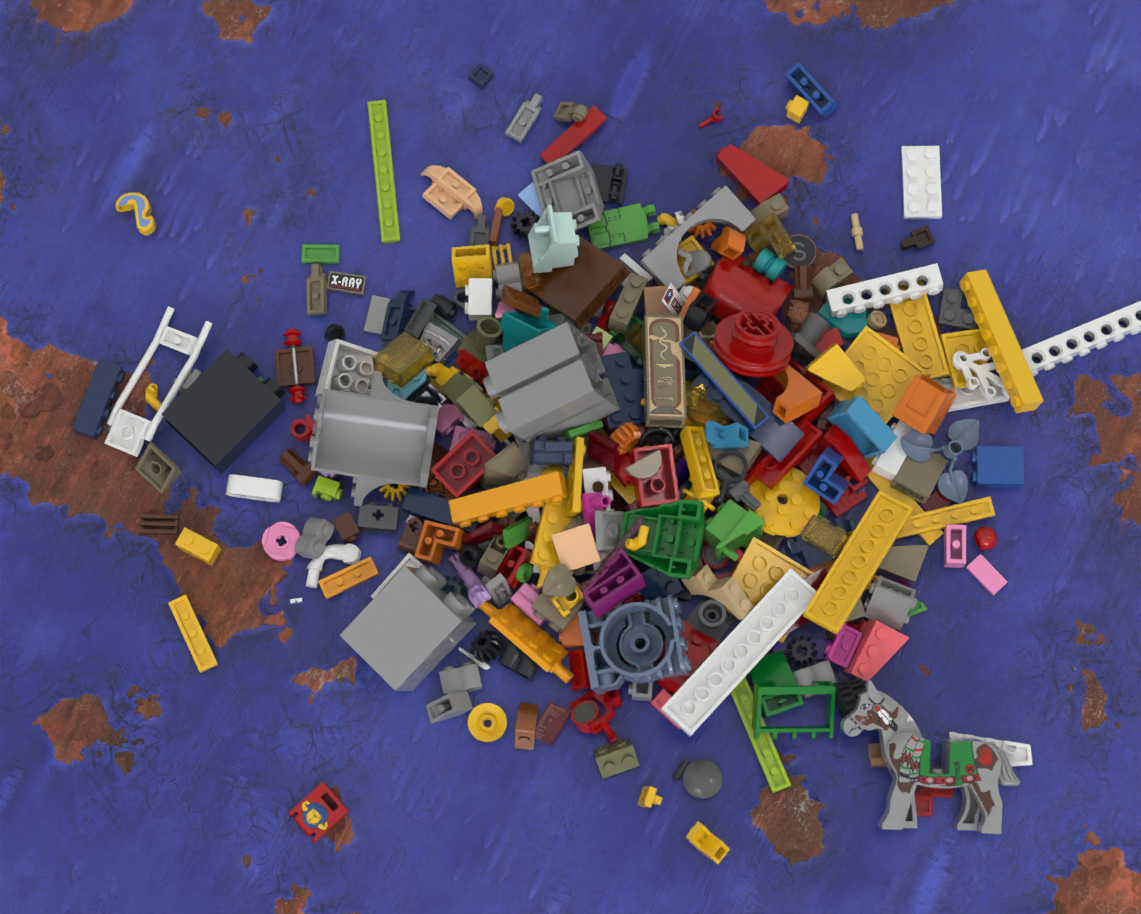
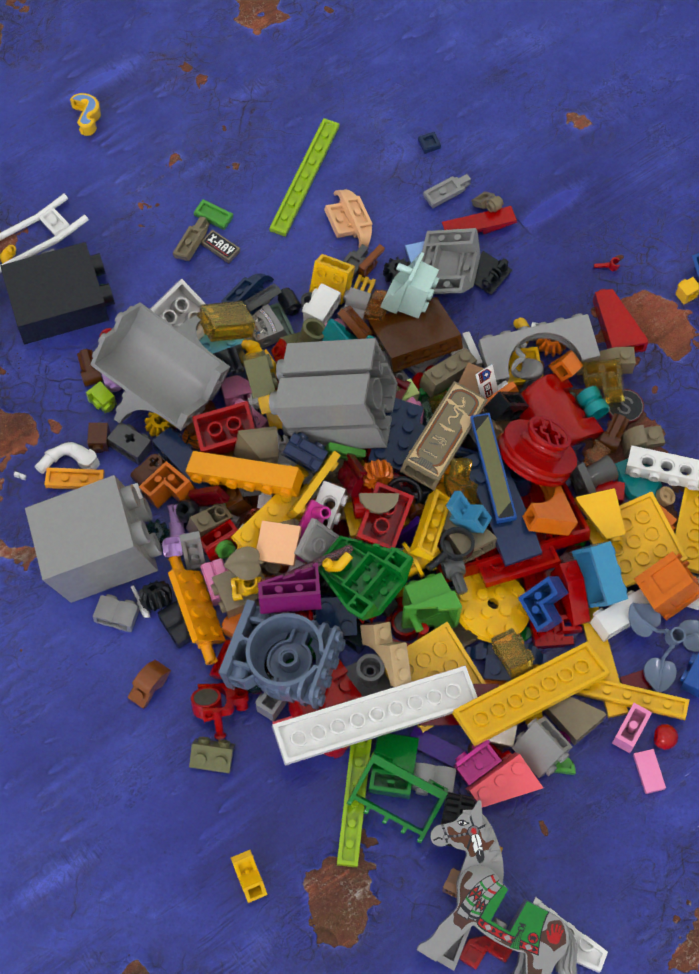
camera: 25 degrees right, 10 degrees down
white beam [225,474,283,502] -> none
bright pink plate [262,522,300,561] -> none
reddish brown plate [274,329,316,405] -> none
light grey brick [294,517,334,559] -> none
black tile [324,324,345,342] -> none
light grey tile [364,295,391,336] -> none
light grey slope [426,690,473,724] -> none
yellow dish [468,703,507,742] -> none
yellow tile [494,197,515,216] -> none
bright green tile [503,516,534,549] -> none
clear red panel [535,702,571,747] -> none
bright green tile [588,203,660,250] -> none
yellow tile [637,786,662,808] -> none
dark grey piece [672,756,689,784] -> none
dark grey dish [683,759,722,799] -> none
black gear [784,635,818,669] -> none
tan bar [851,213,864,251] -> none
dark tan brick [890,451,948,505] -> none

